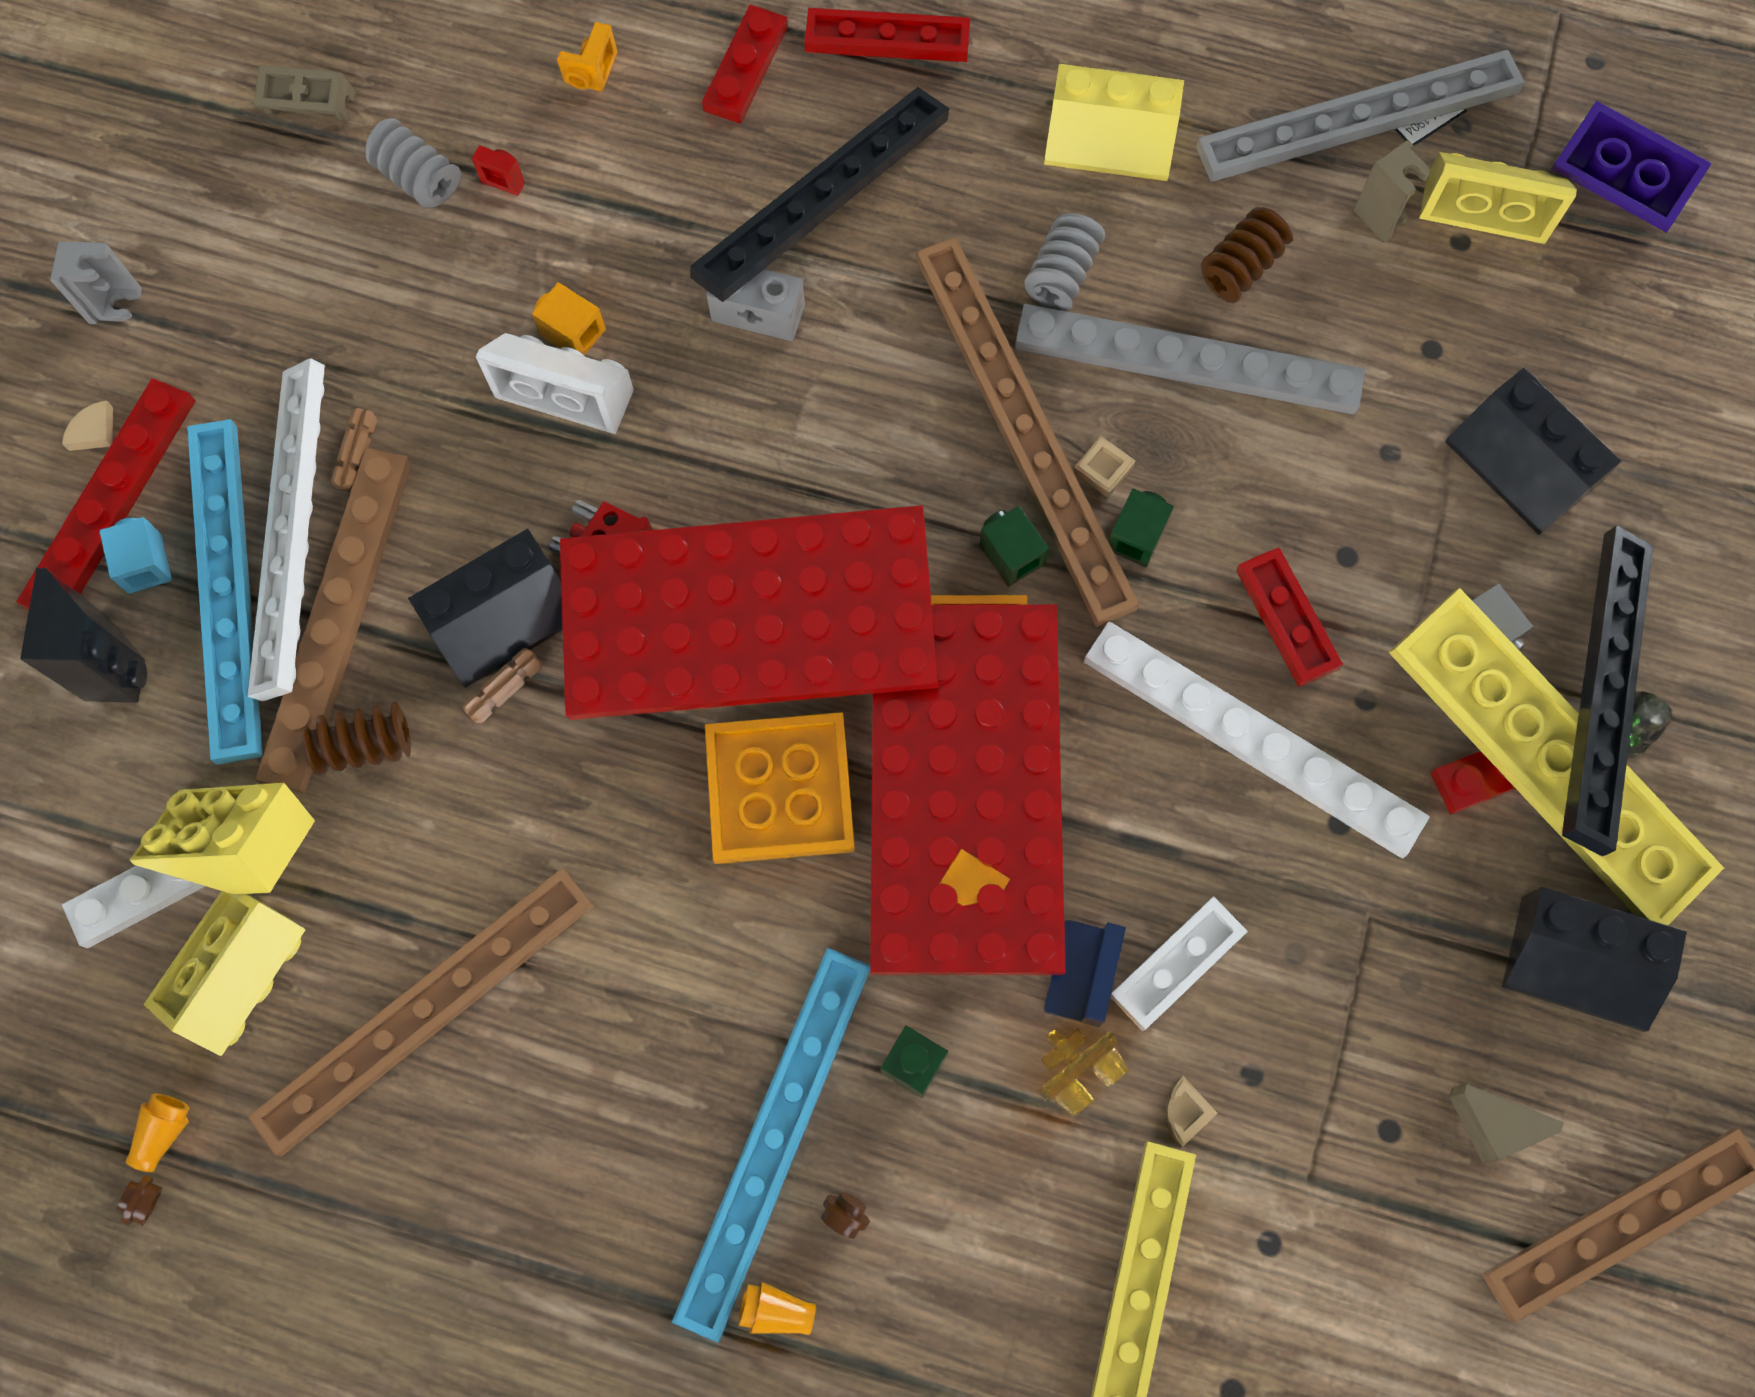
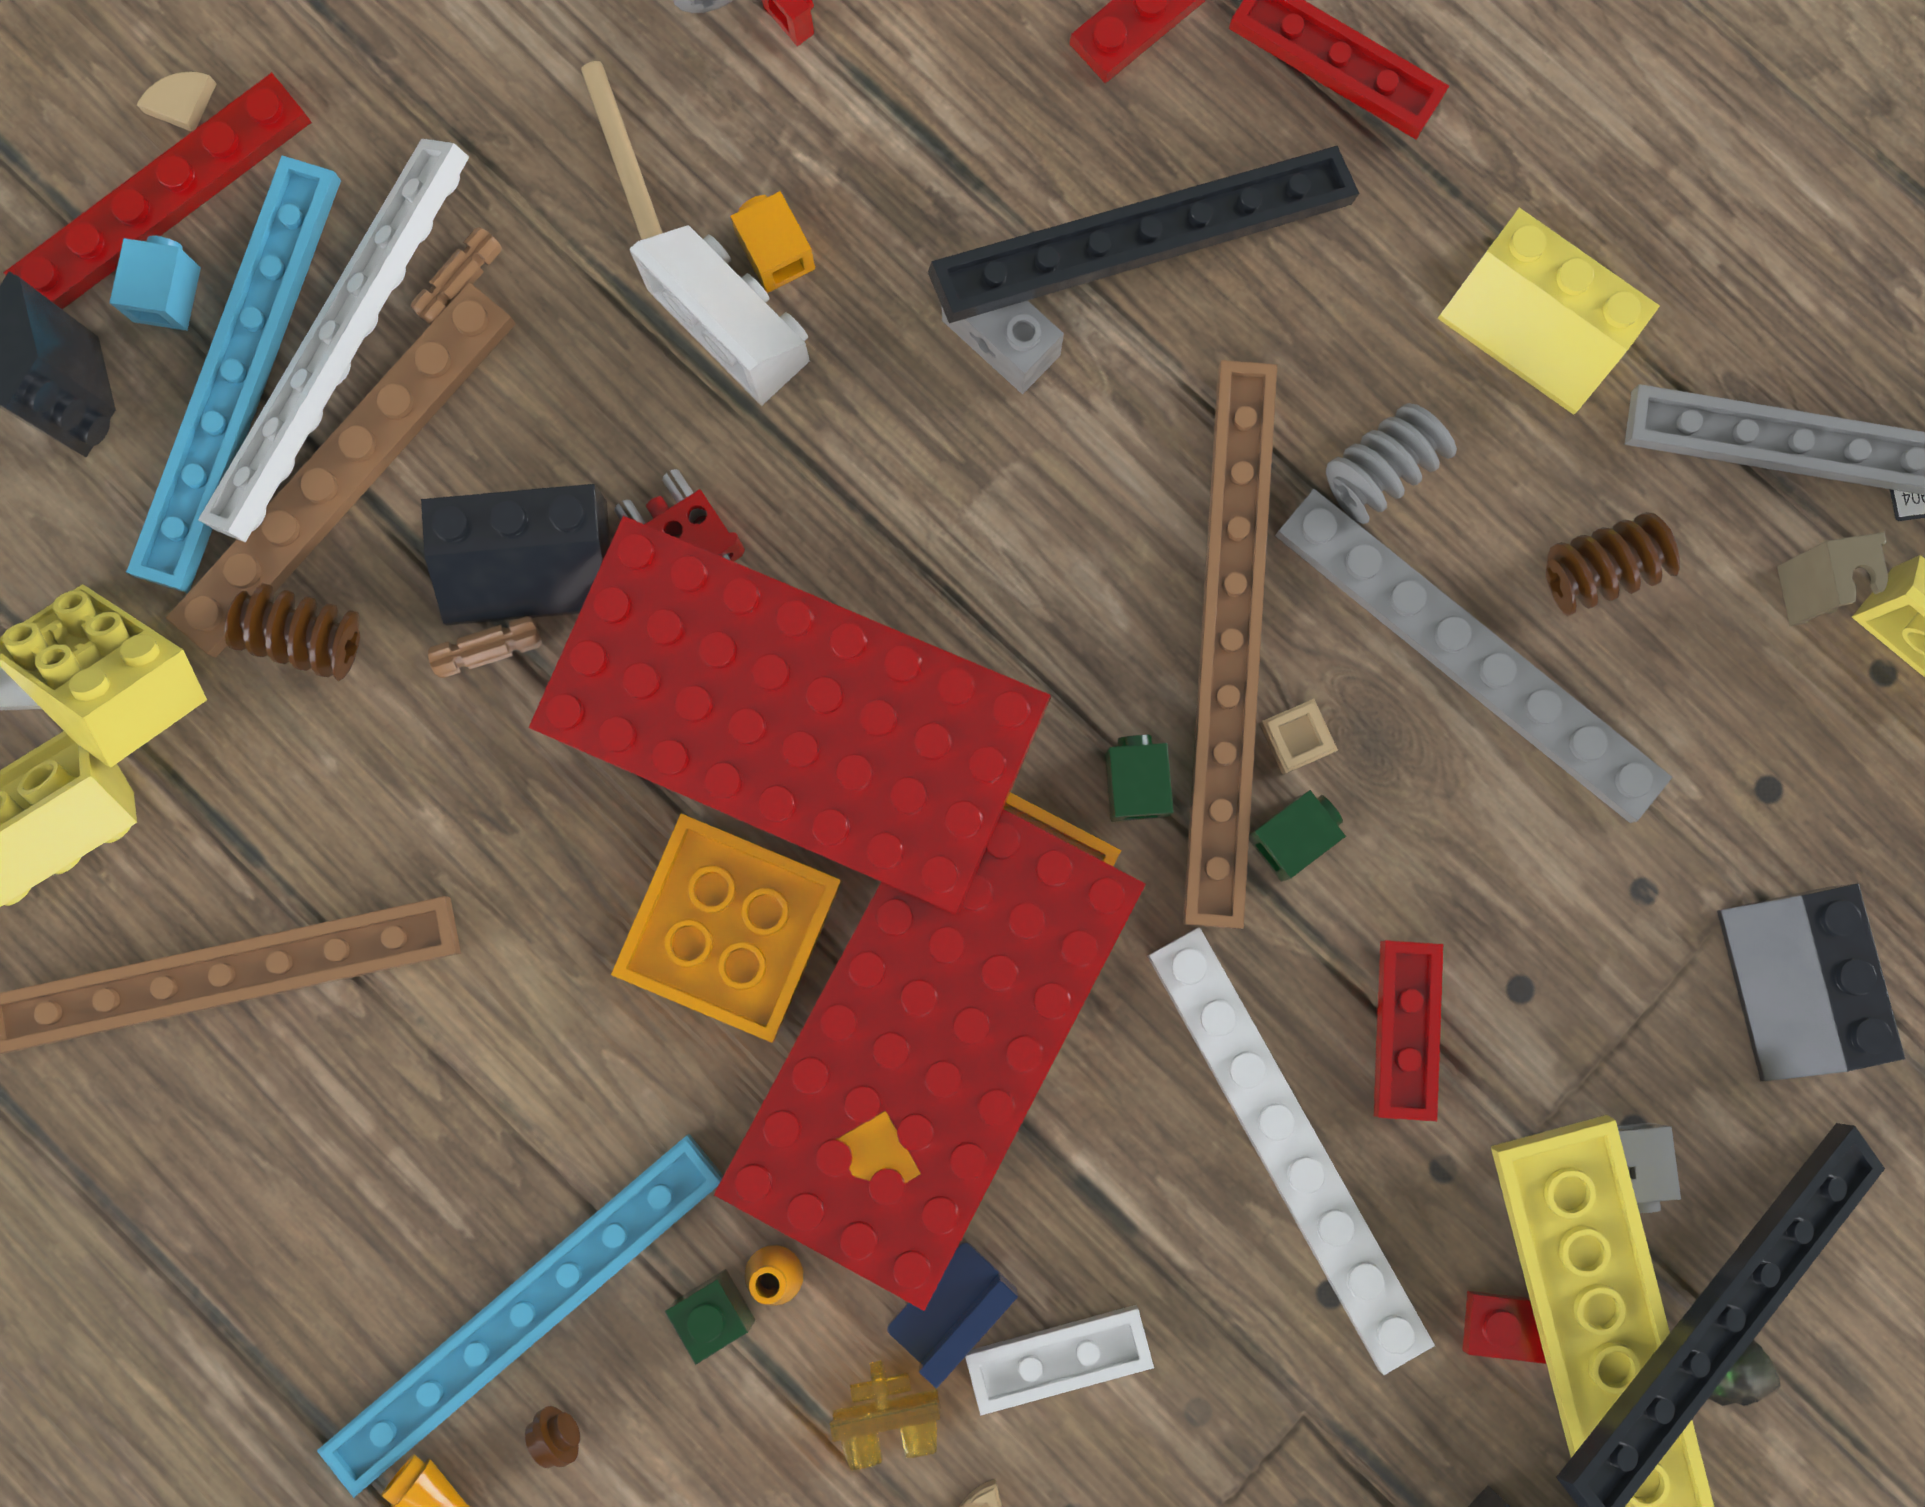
camera: 25 degrees right, 10 degrees up
none -> tan bar [581,61,663,240]
none -> light orange cone [744,1245,803,1306]

